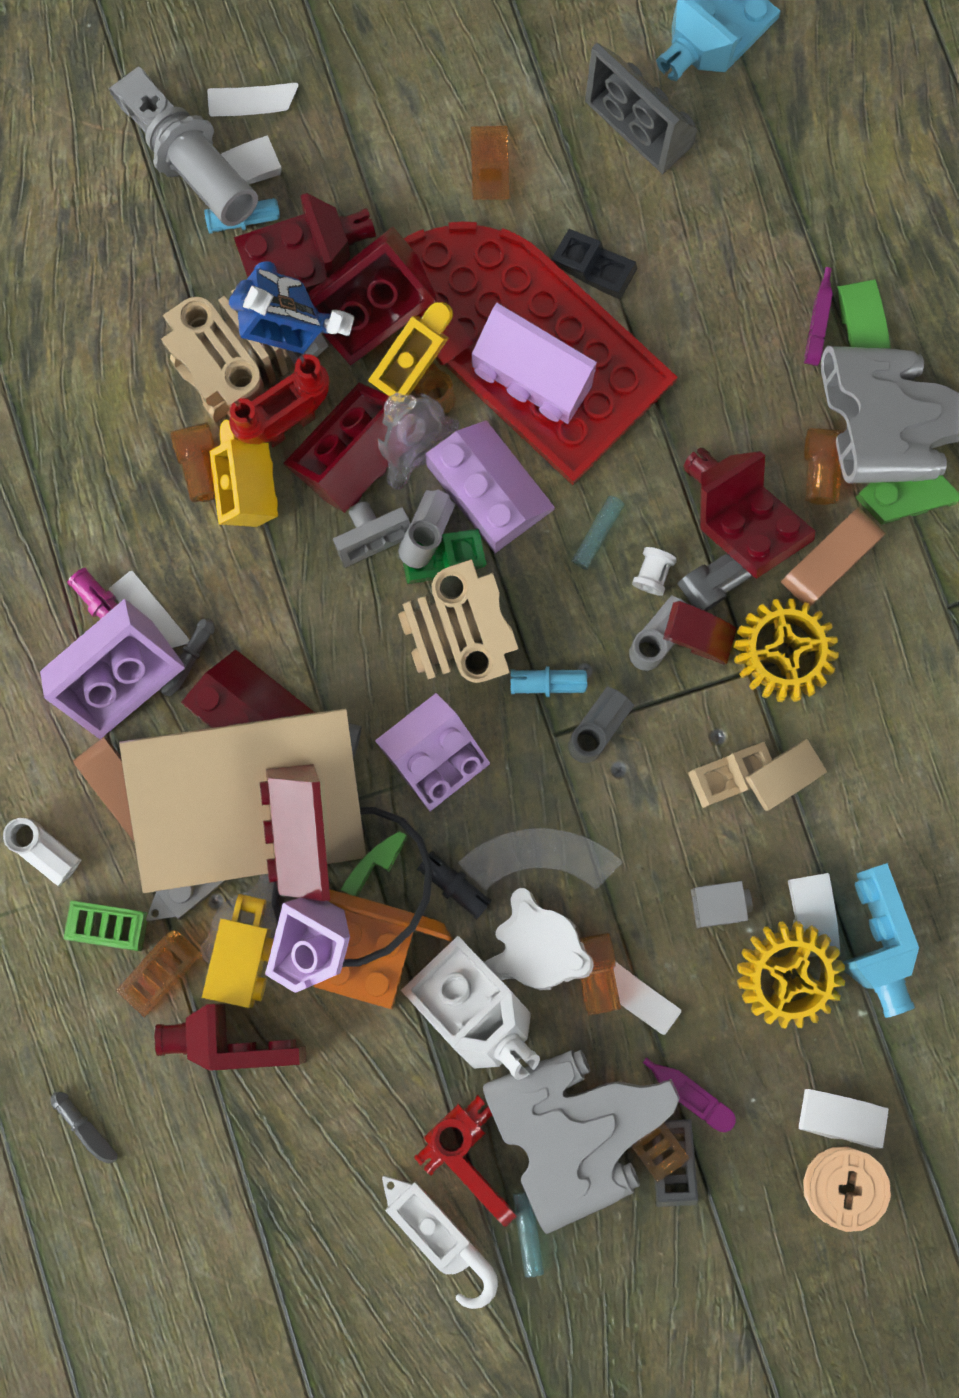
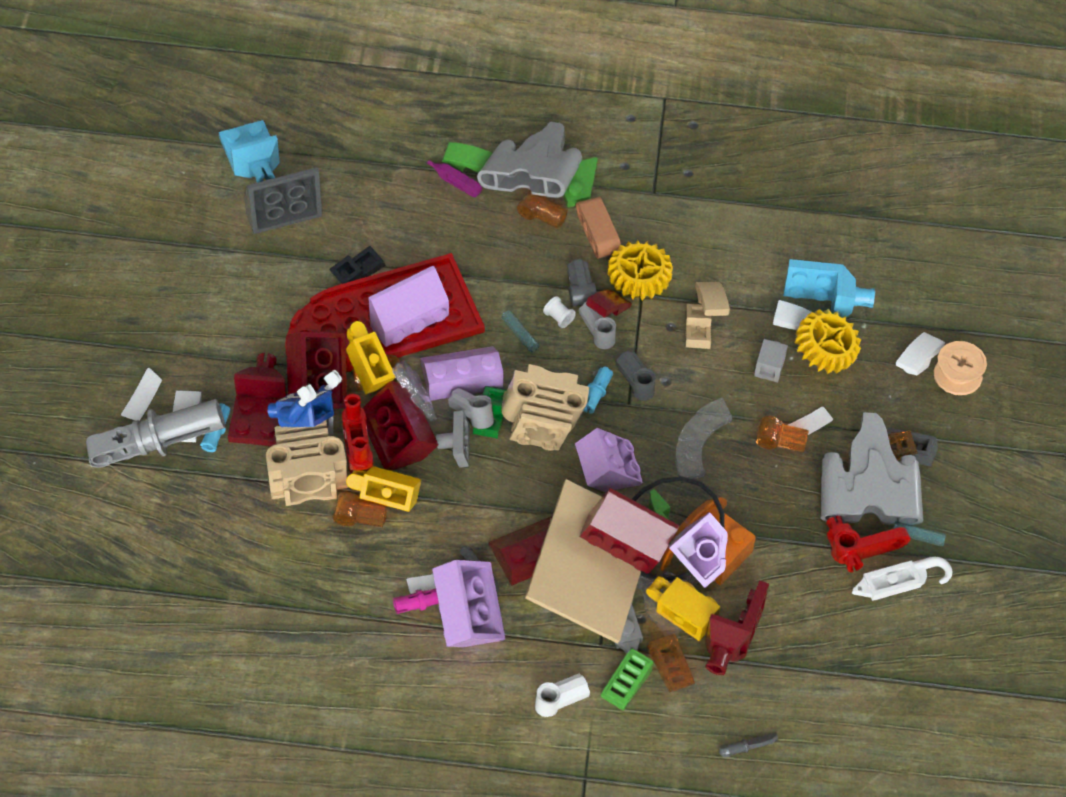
camera: 65 degrees left, 25 degrees down
nougat beam [73,737,134,841] -> none
white plate [401,936,540,1080] -> none
black pin [416,851,492,920] -> none
clear orange slope [471,126,510,200] -> none
white tile [484,888,594,990] -> none
magenta piece [642,1057,736,1132] -> none
dark red plate [684,448,815,579] -> none

